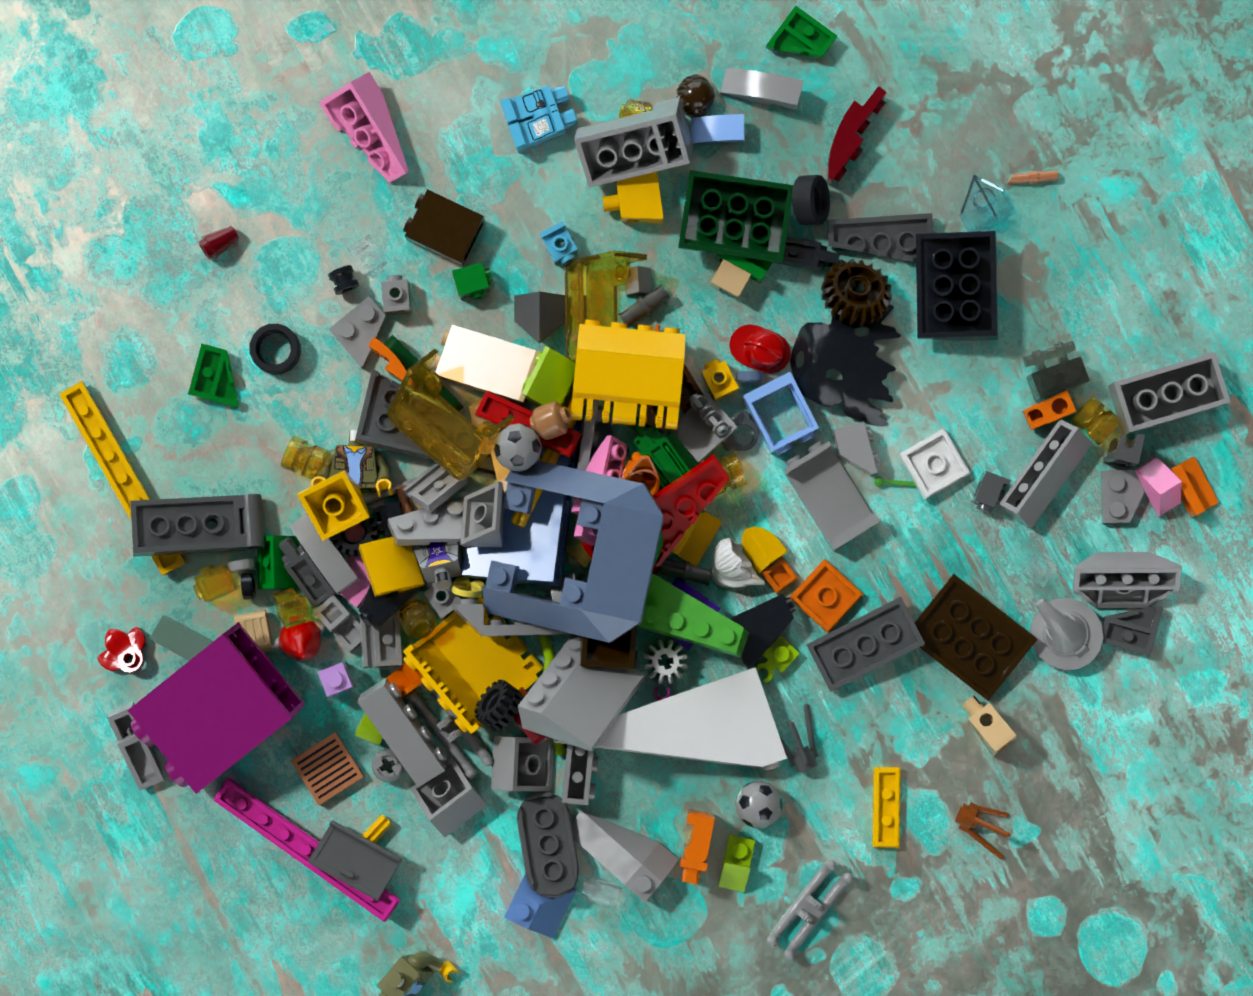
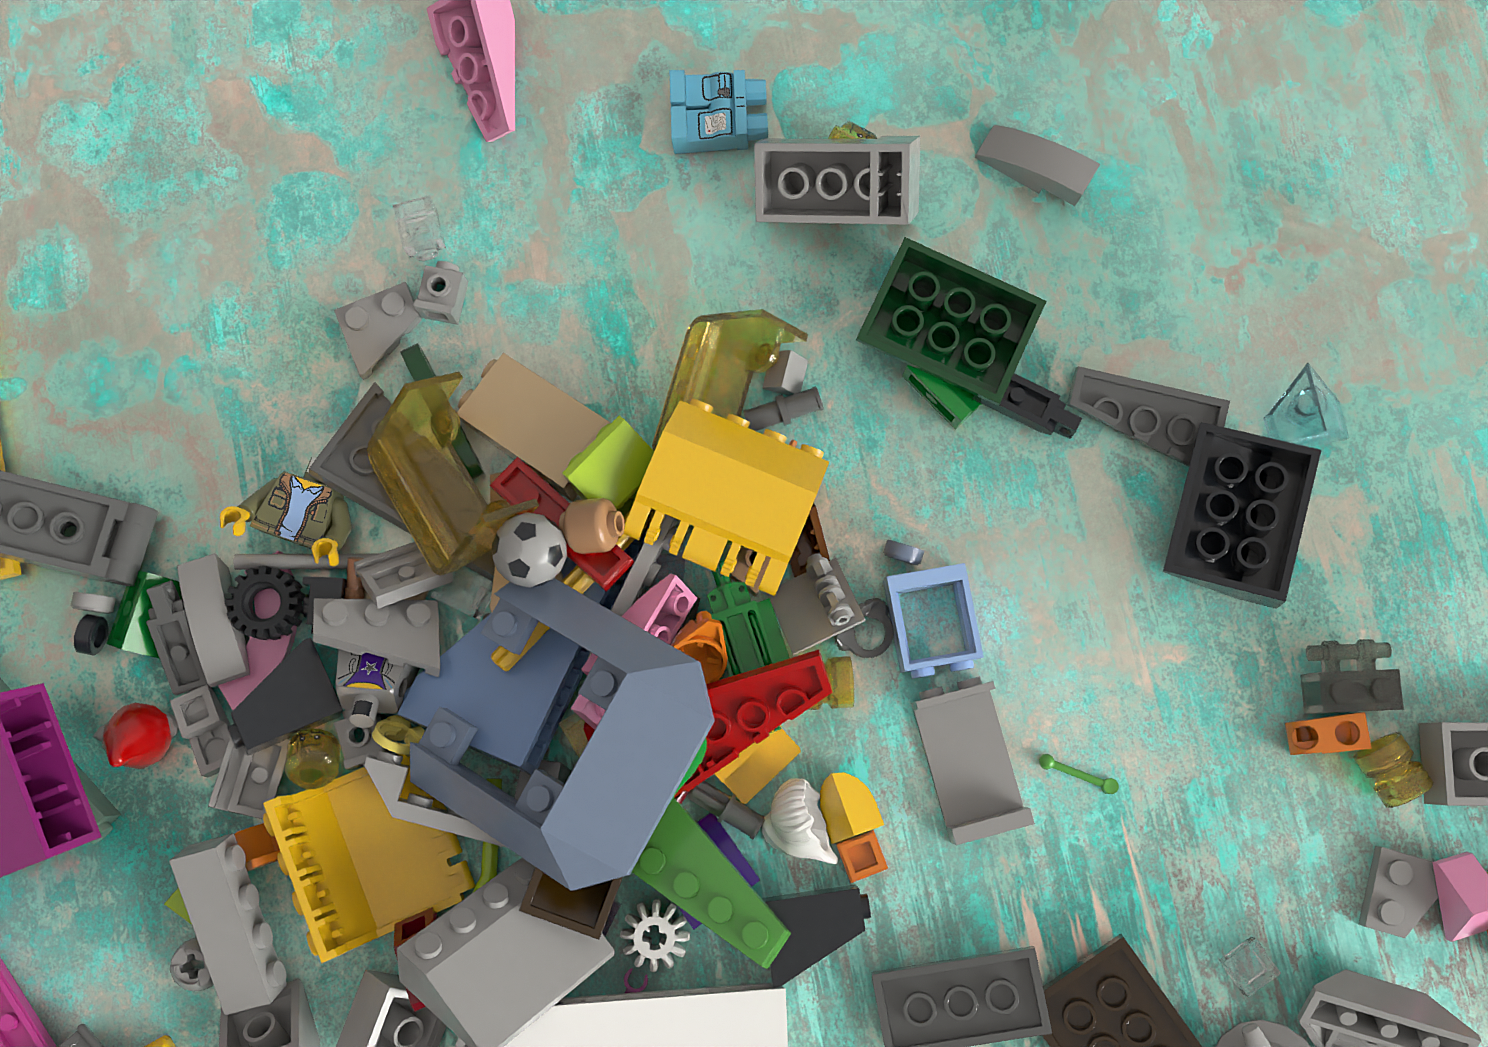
camera: 15 degrees right, 5 degrees down
green wing [188,343,238,408] -> none
clear yellow brick [193,564,238,603] -> none
dark red cone [198,226,239,260] -> none
tan piece [234,609,274,653] -> none
black tyre [249,323,301,375] -> none
clear yellow brick [273,587,311,628] -> none
clear yellow wheel [281,436,329,480] -> none
nougat tile [291,732,365,805] -> none
yellow slope [297,470,370,541] -> none
lavender brick [318,662,355,697] -> none
black wheel [328,265,359,295] -> none
yellow slope [358,537,424,597] -> none
orange slope [368,337,414,389] -> none
dark brown brick [403,189,485,267] -> none
light grey piece [408,687,493,779] -> none
green brick [452,262,493,300] -> none
light grey slope [460,481,505,547] -> none
black tyre [474,679,523,732] -> none
dark grey slope [514,291,567,344] -> none
medium azure brick [540,221,578,265] -> none
yellow torso [602,172,664,224] -> none
dark brown hair [675,74,715,117] -> none
light blue slope [691,114,744,145] -> none
yellow brick [701,359,739,402] -> none
tan panel [710,259,751,297] -> none
red piece [729,324,791,374] -> none
lime plate [755,635,800,683] -> none
green wing [766,5,837,59] -> none
black piece [790,305,901,426] -> none
orange tile [790,559,864,633] -> none
black tyre [792,175,830,225] -> none
dark brown gear [821,258,892,327] -> none
dark red slope [826,86,887,186] -> none
light grey slope [831,422,880,476] -> none
white tile [898,428,971,500] -> none
dark grey brick [971,471,1011,514] -> none
light grey brick [999,419,1093,528] -> none
nougat piece [1007,170,1058,184] -> none
dark grey hinge [1103,434,1145,468] -> none

